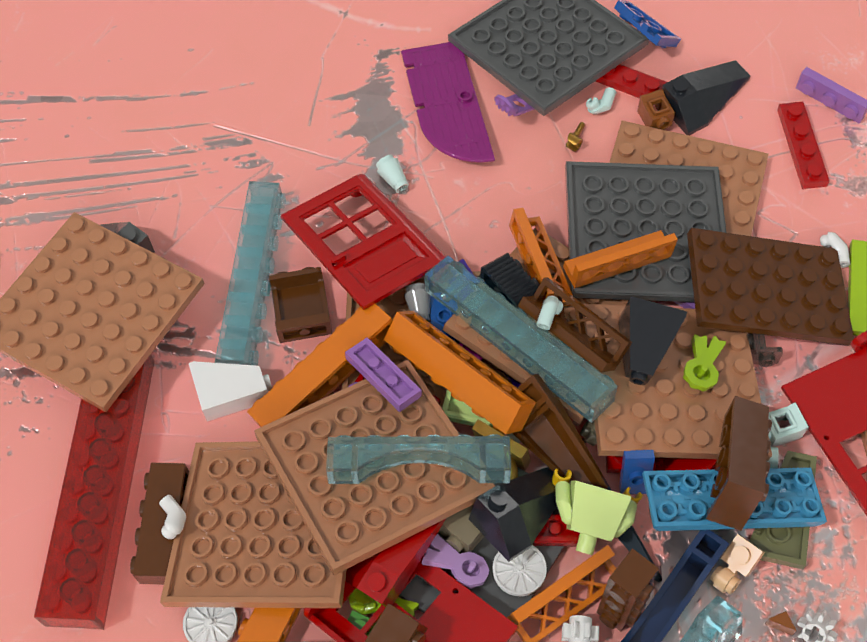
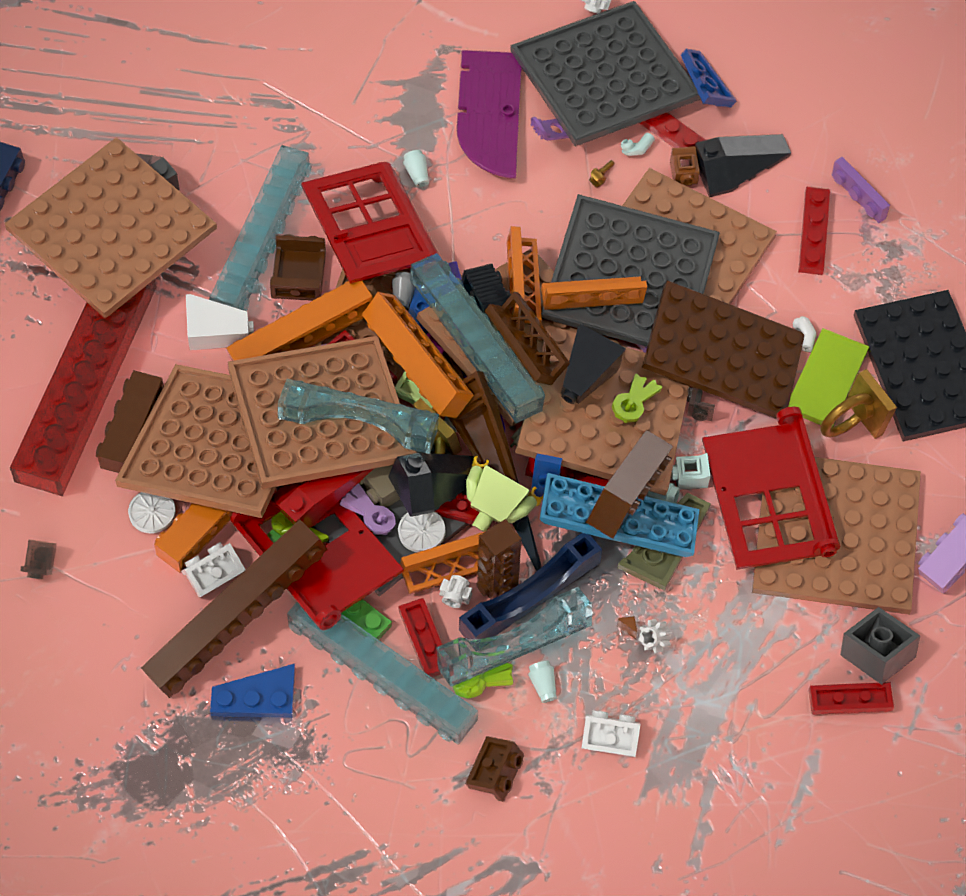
camera: 10 degrees right, 0 degrees up
white arm [159,495,186,539] -> none
medium lavender plate [345,338,422,412] -> none
light aqua arm [536,296,563,330] -> none
light nougat plate [710,534,765,595] -> none

